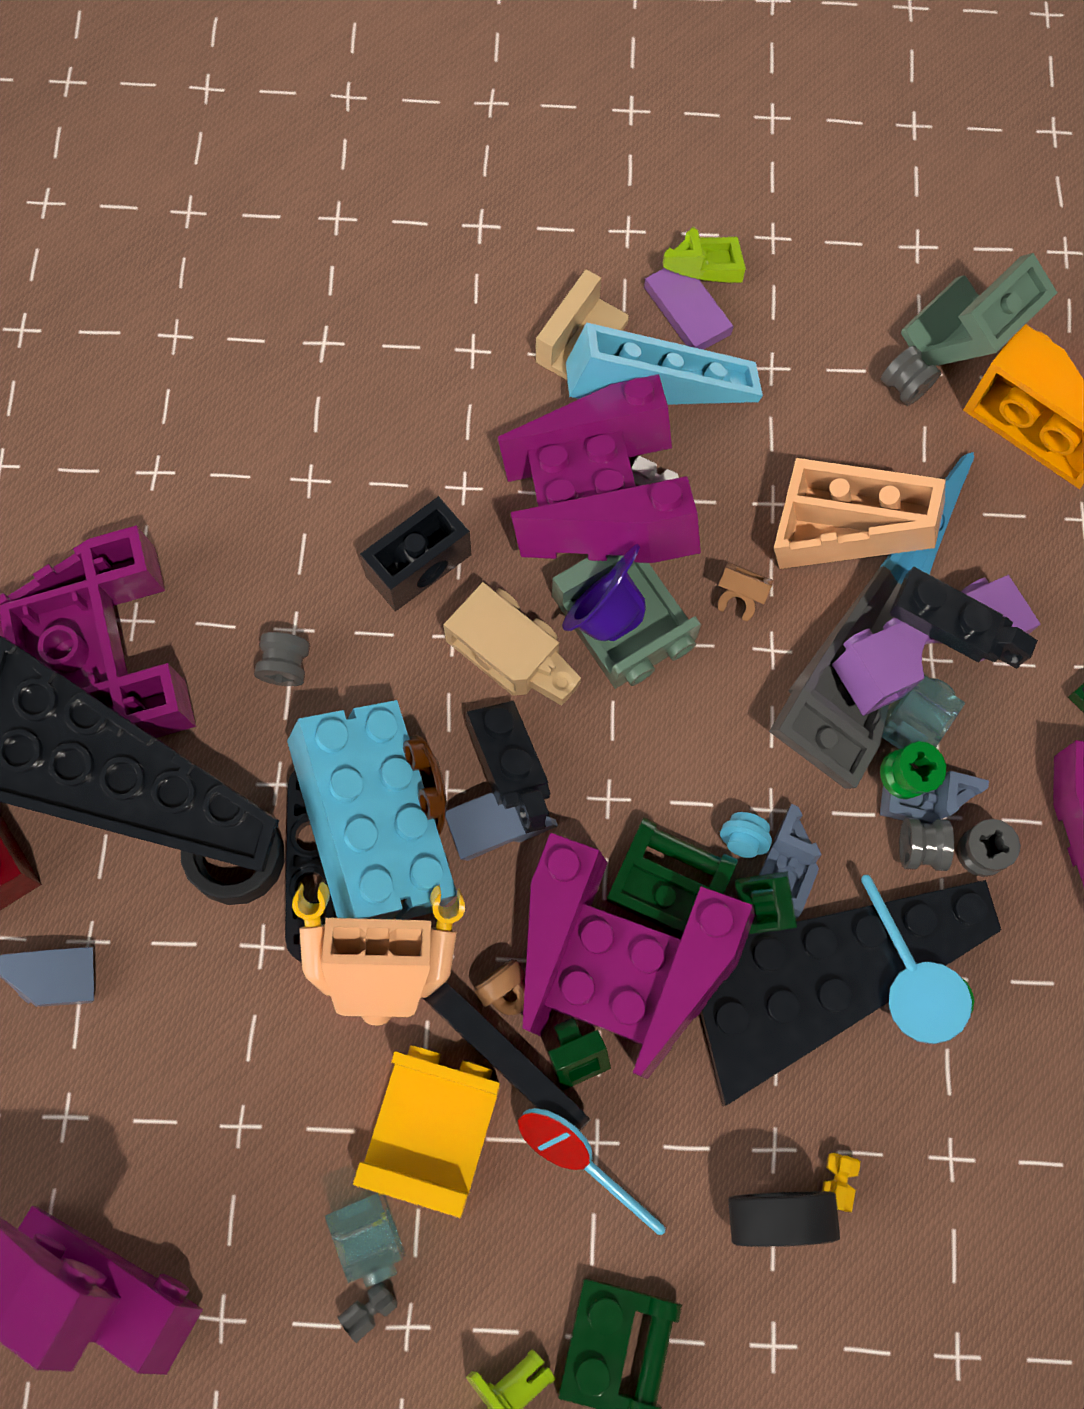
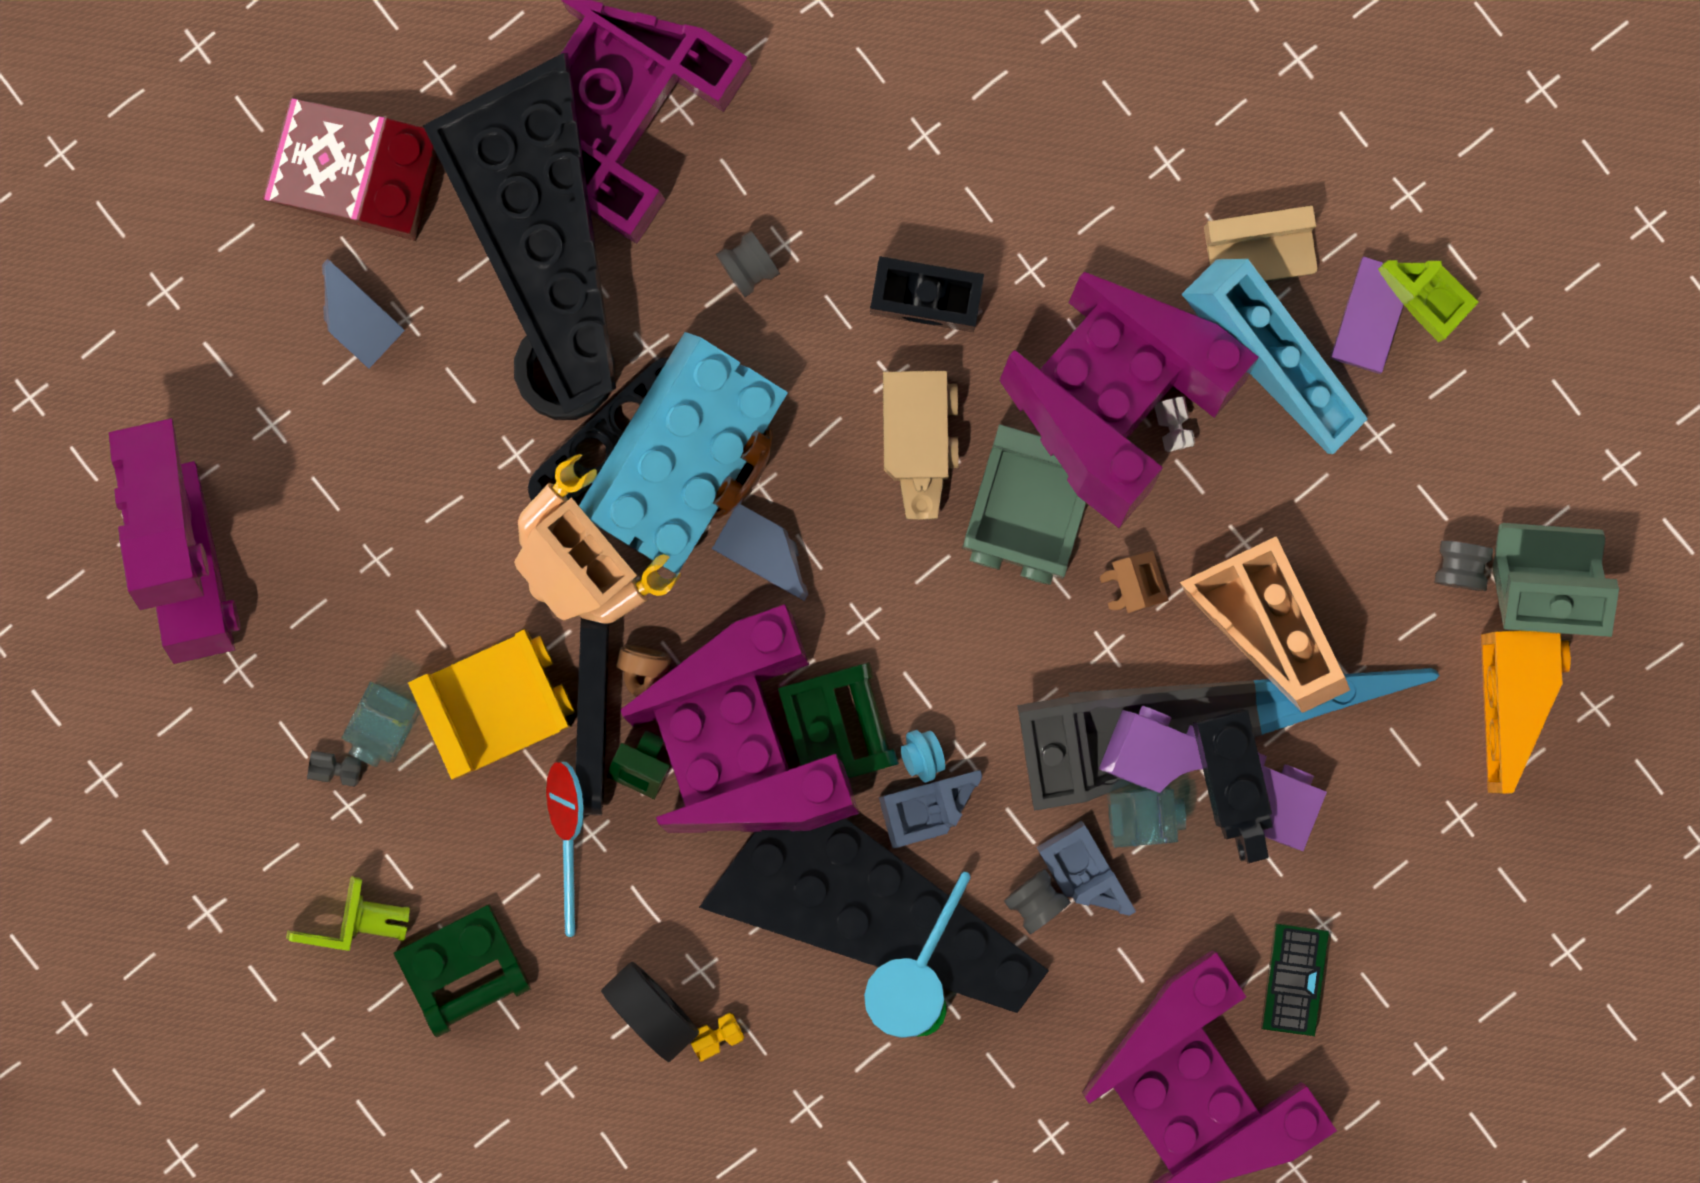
camera: 50 degrees right, 15 degrees up
black hinge [465,700,551,834] -> none
dark purple piece [562,544,646,641] -> none
dark green tile [735,871,797,934] -> none
green wheel [880,741,946,800] -> none
dark grey wheel [957,819,1021,877] -> none

